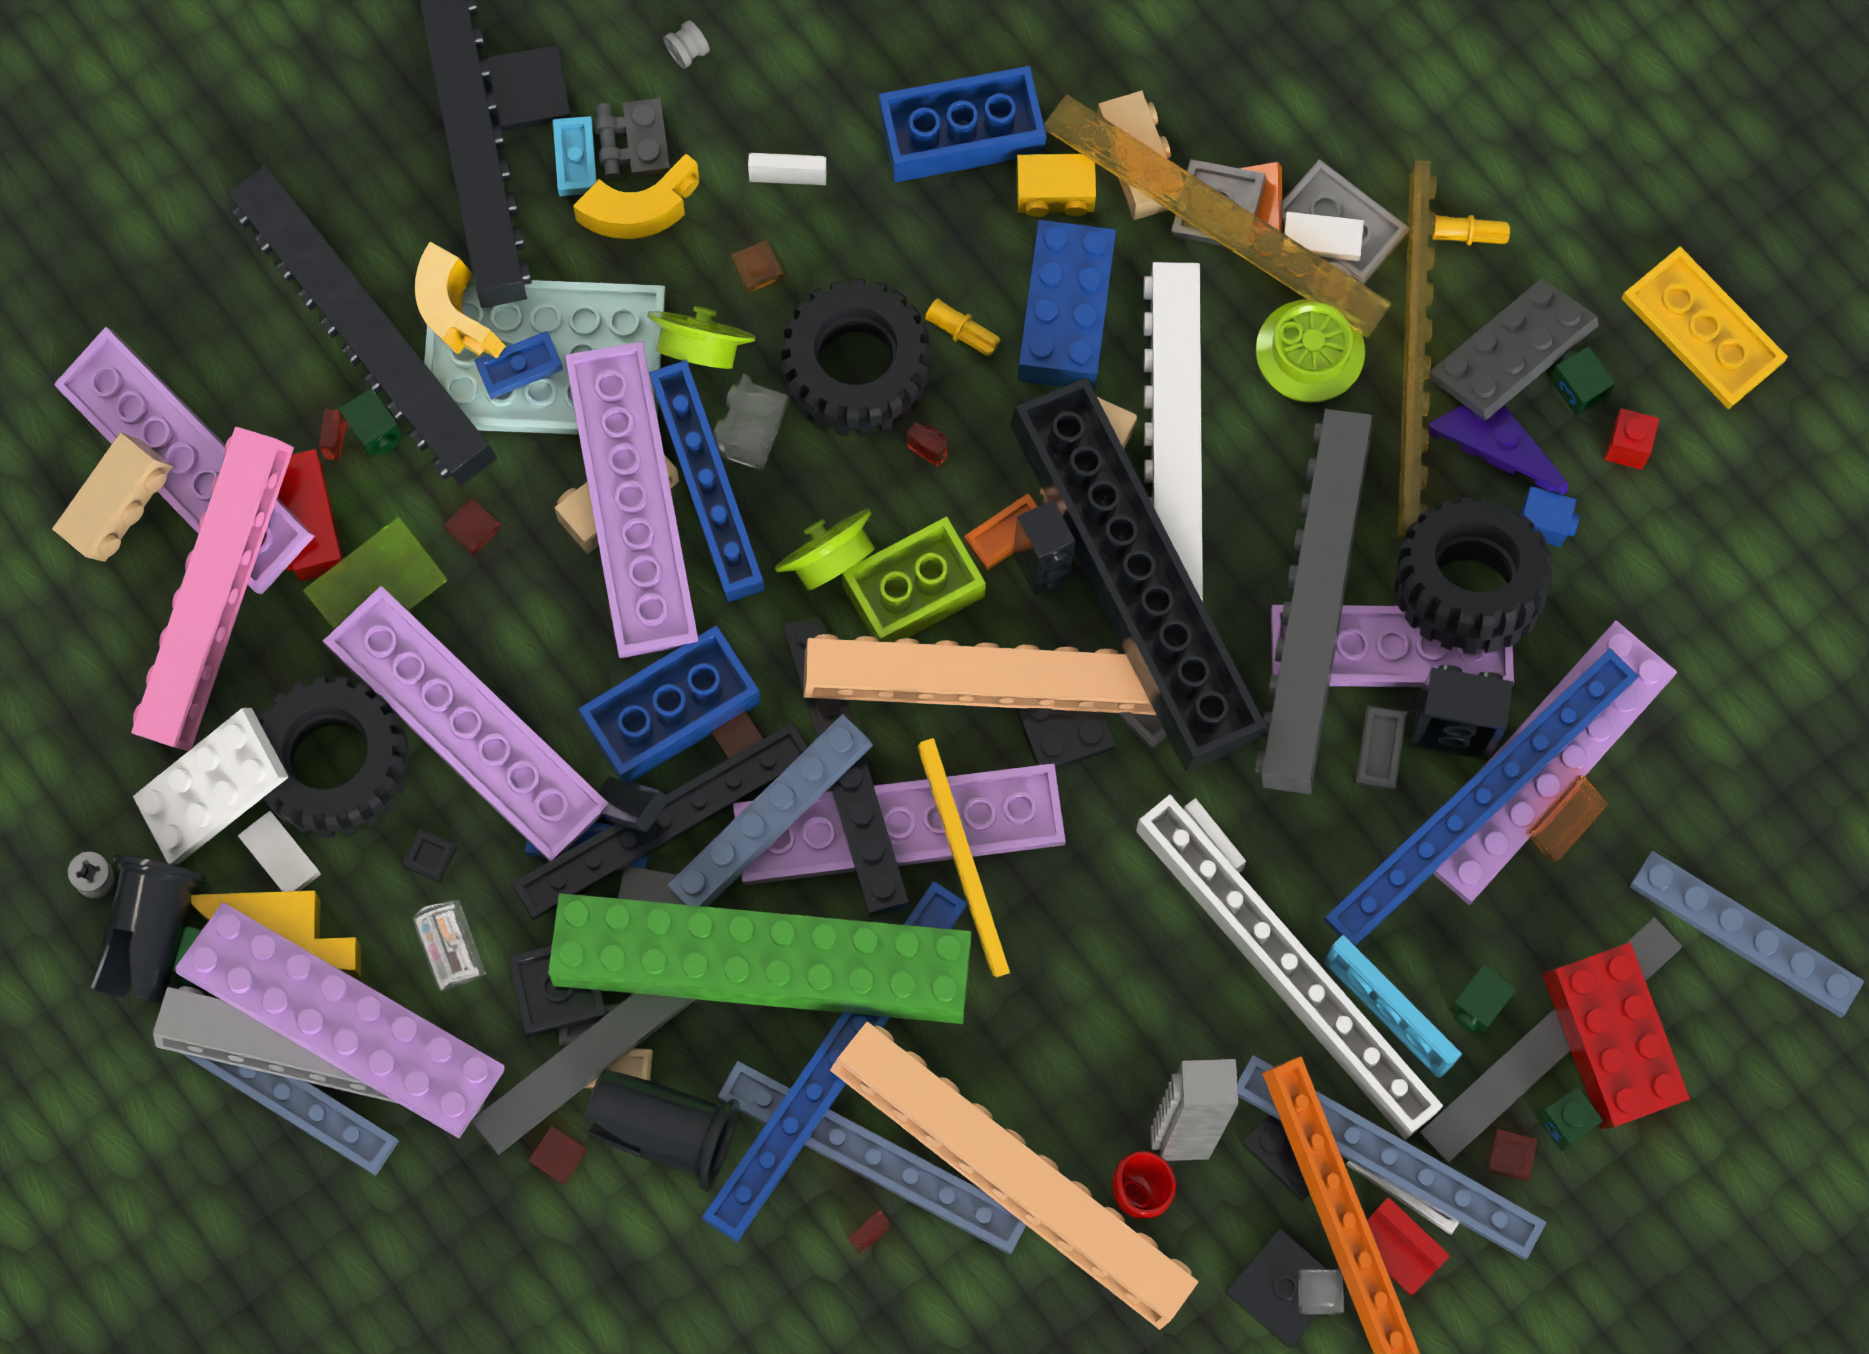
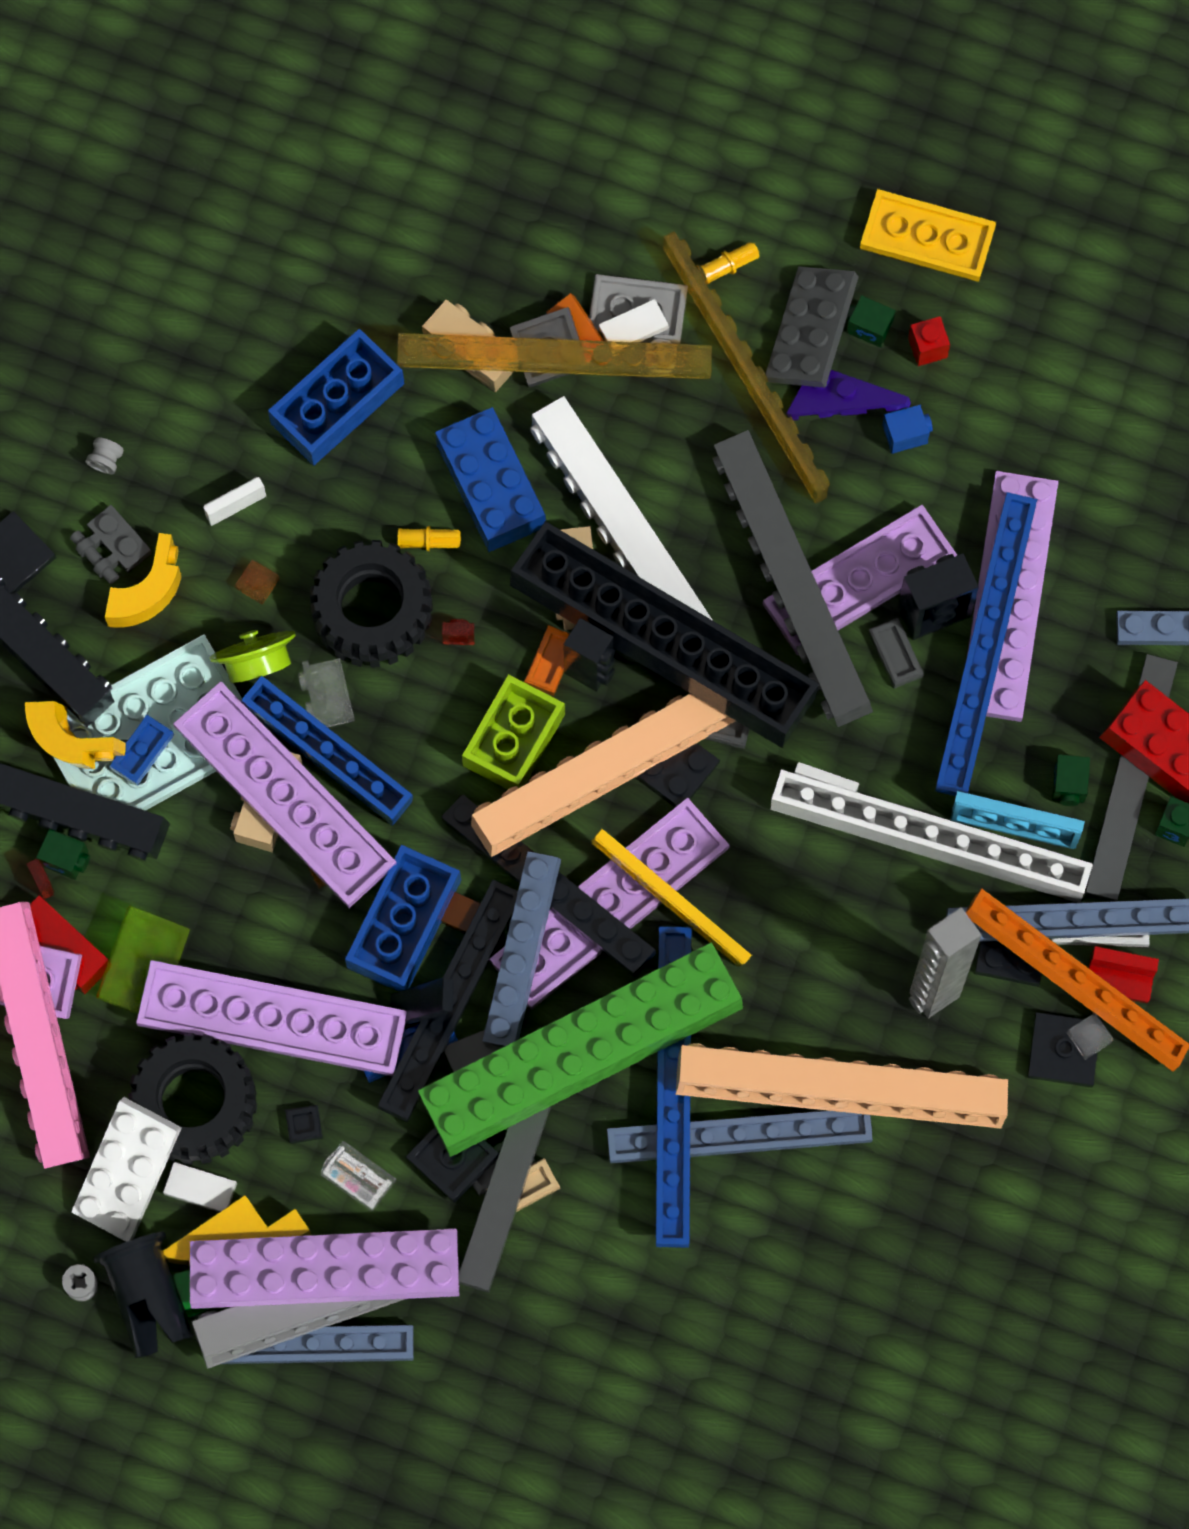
camera: 30 degrees left, 0 degrees up
clear red plate [444,498,501,555] -> none
clear red tile [529,1126,587,1185] -> none
medium azure plate [553,116,597,196] -> none
black piece [584,1069,740,1192] -> none
lime wheel [775,509,875,591] -> none
clear red tile [848,1210,889,1254] -> none
yellow brick [1016,154,1096,217] -> none
red piece [1111,1151,1176,1219] -> none
lime wheel [1256,299,1365,403] -> none
black tyre [1394,498,1553,654] -> none
clear red tile [1487,1129,1538,1181] -> none
clear orange tile [1526,775,1609,862] -> none

